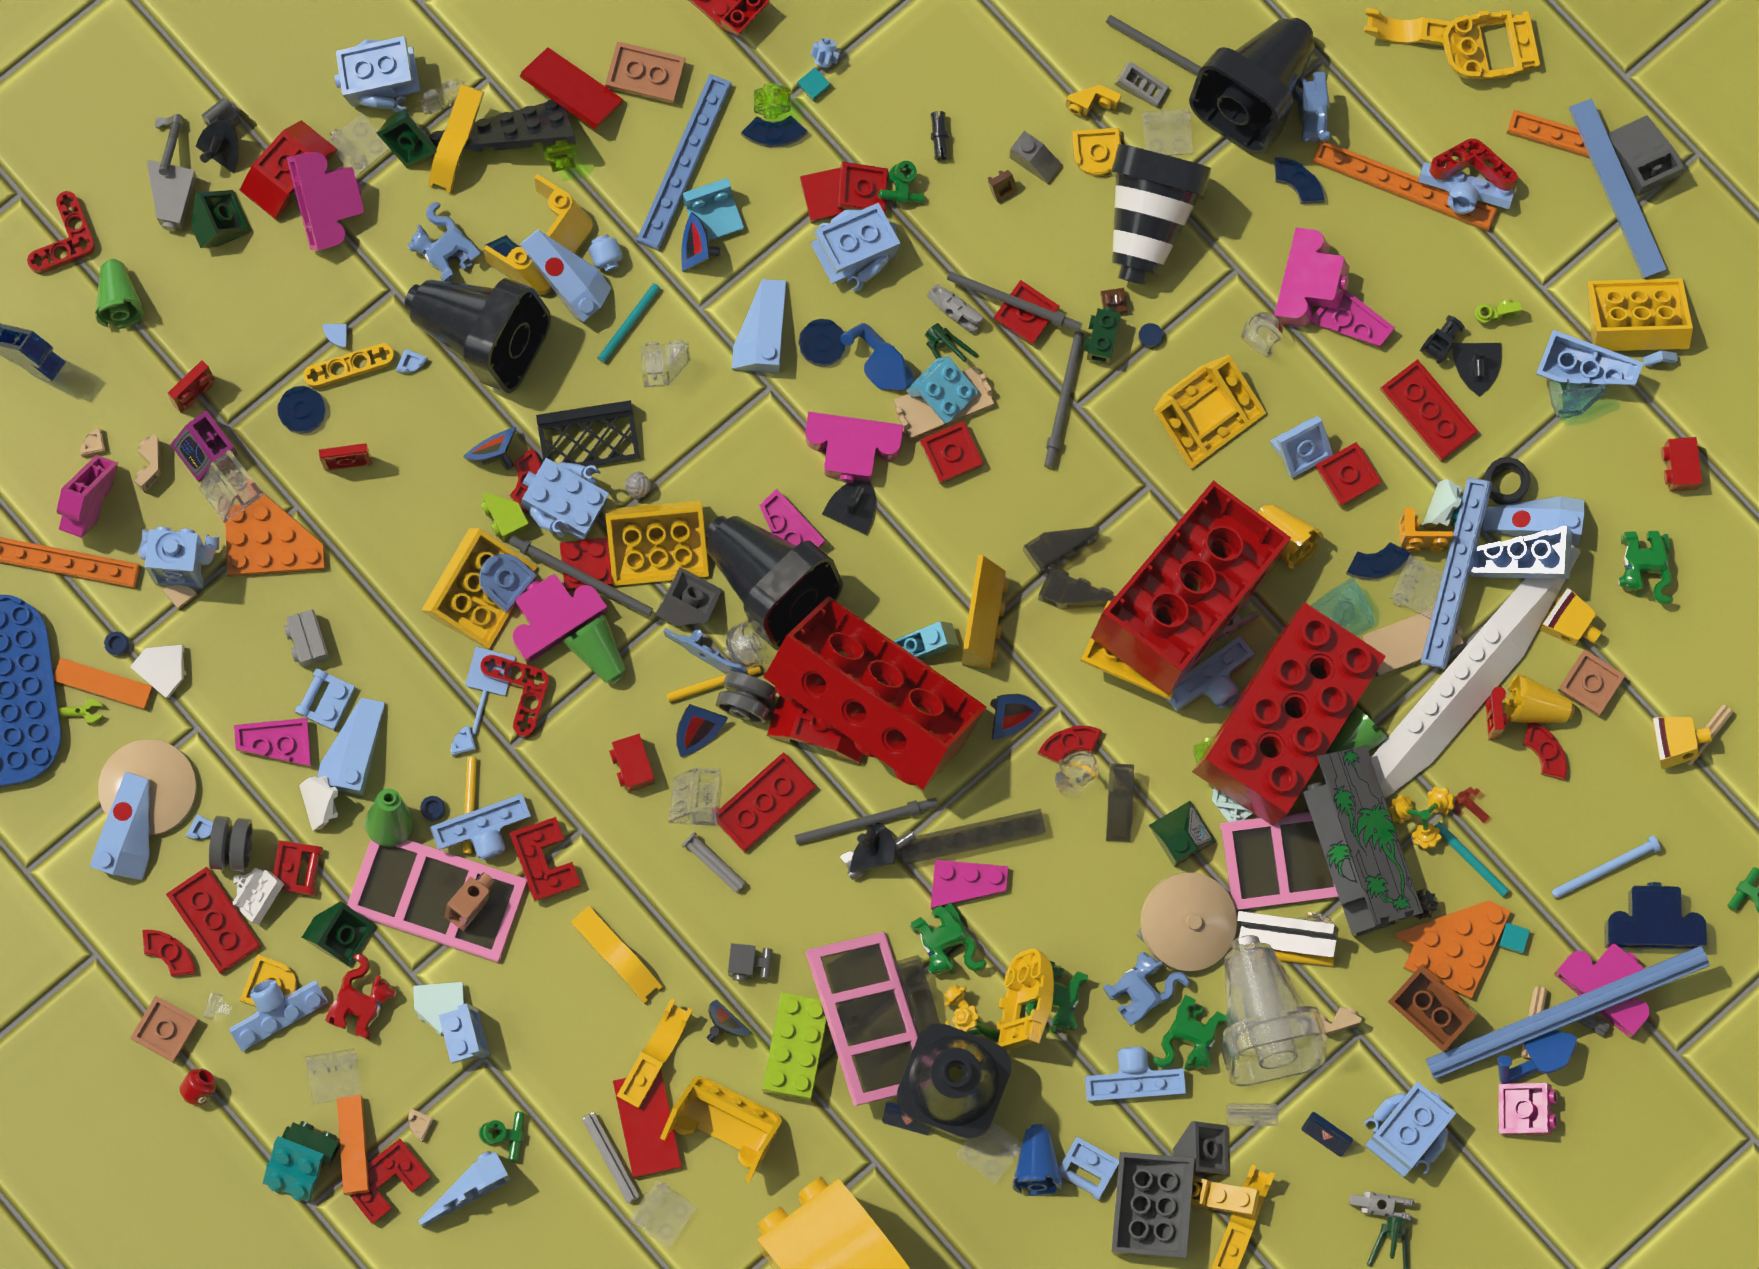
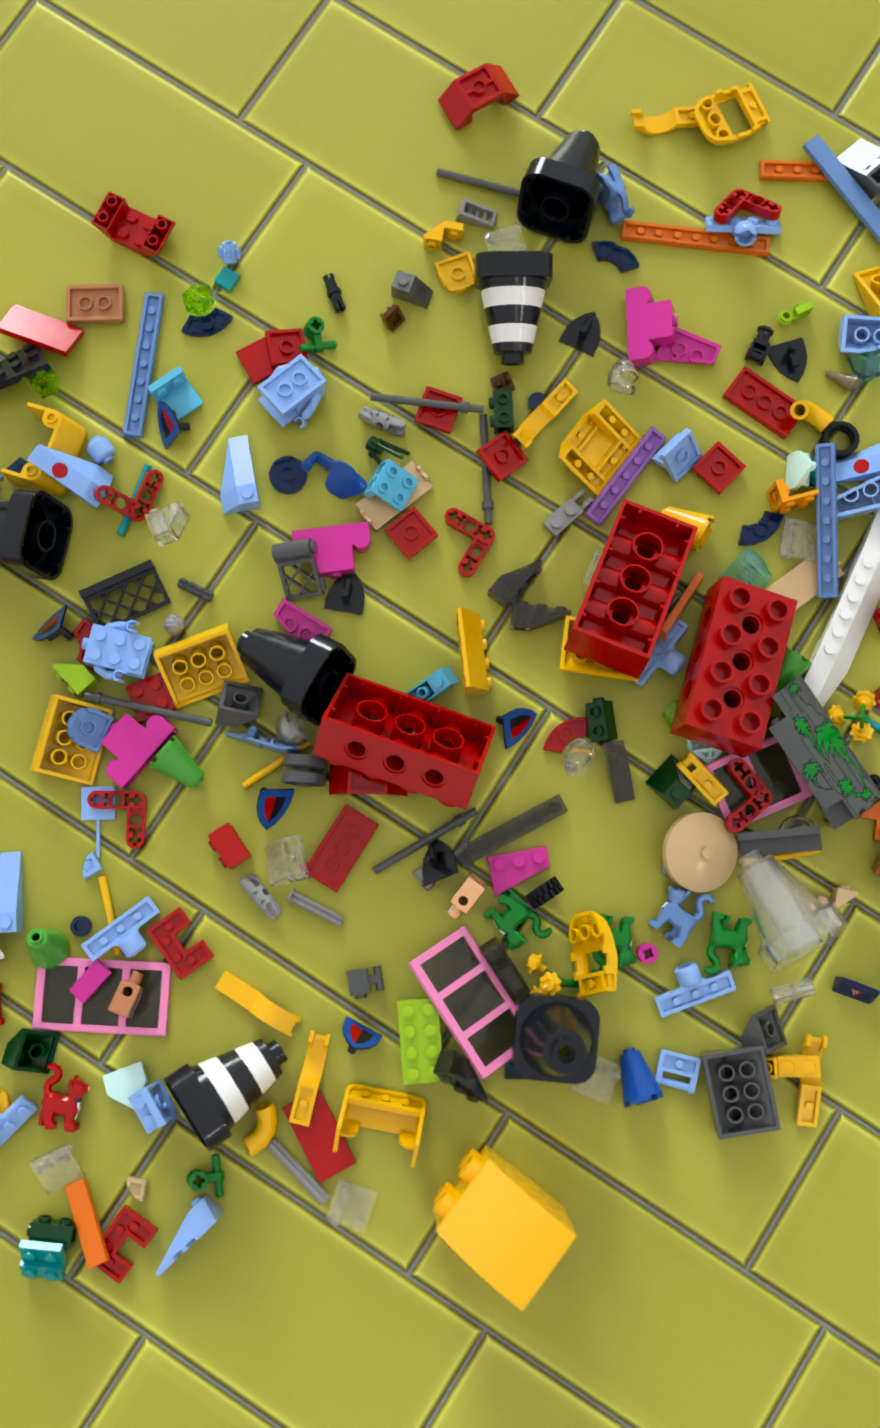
camera: 15 degrees left, 5 degrees up
none -> dark pink tile [69,959,112,1004]
none -> red beam [93,470,164,521]
none -> black cone [163,1039,288,1151]
none -> dark grey axle [177,577,214,602]
none -> light grey hinge [239,873,282,920]
none -> yellow cylinder [242,1101,278,1157]
none -> dark grey piece [272,538,327,601]
none -> clear smoke slope [433,1050,488,1103]
none -> red beam [445,508,495,578]
none -> light nougat torso [447,873,487,919]
none -> red plate [476,430,529,483]
none -> yellow piece [512,378,578,449]
none -> black tyre [525,876,564,909]
none -> light grey hinge [543,489,594,538]
none -> black shield [559,312,600,357]
none -> medium lavender tile [584,426,666,527]
none -> dark green brick [585,697,618,743]
none -> dark pink wheel [636,943,658,964]
none -> orange tile [658,572,704,641]
none -> yellow plate [676,751,729,806]
none -> red beam [724,758,773,833]
none -> yellow cylinder [790,400,835,433]
none -> dark tan cone [825,369,861,393]

